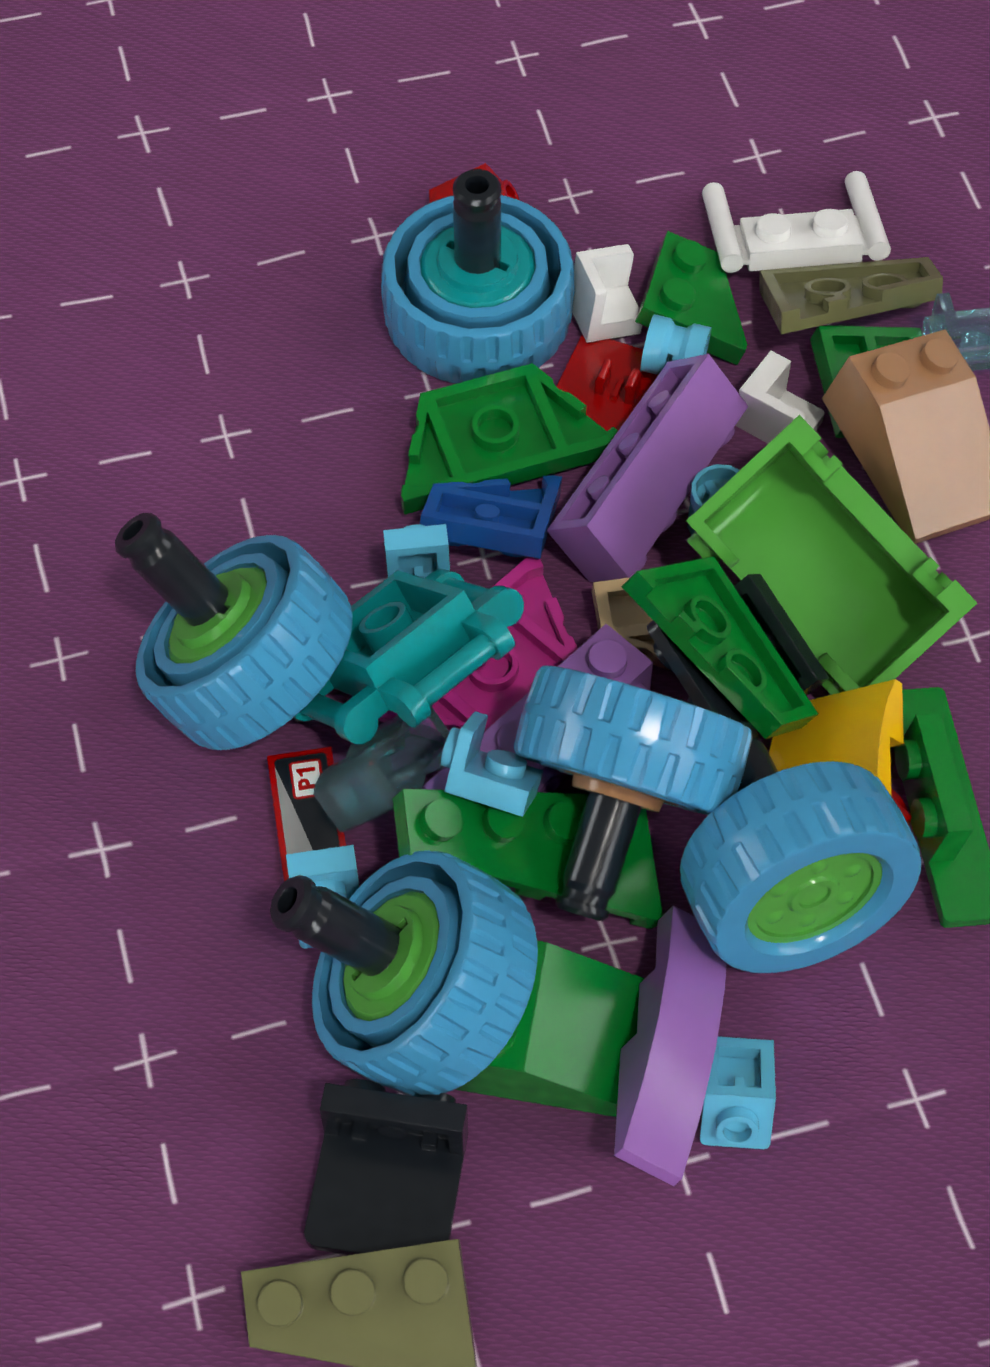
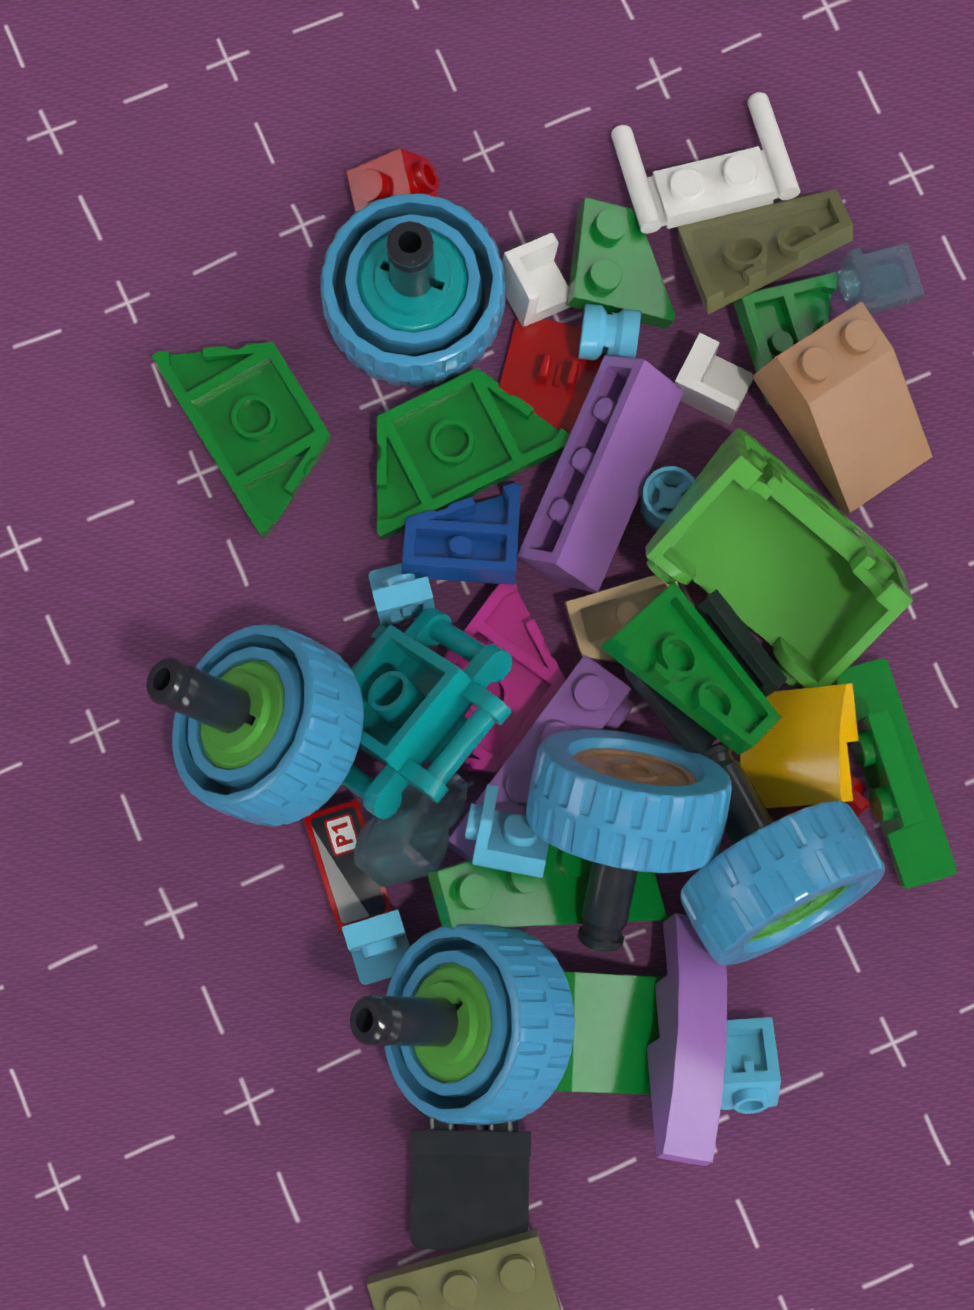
camera: 10 degrees left, 20 degrees up
none -> green wing [151,342,331,539]

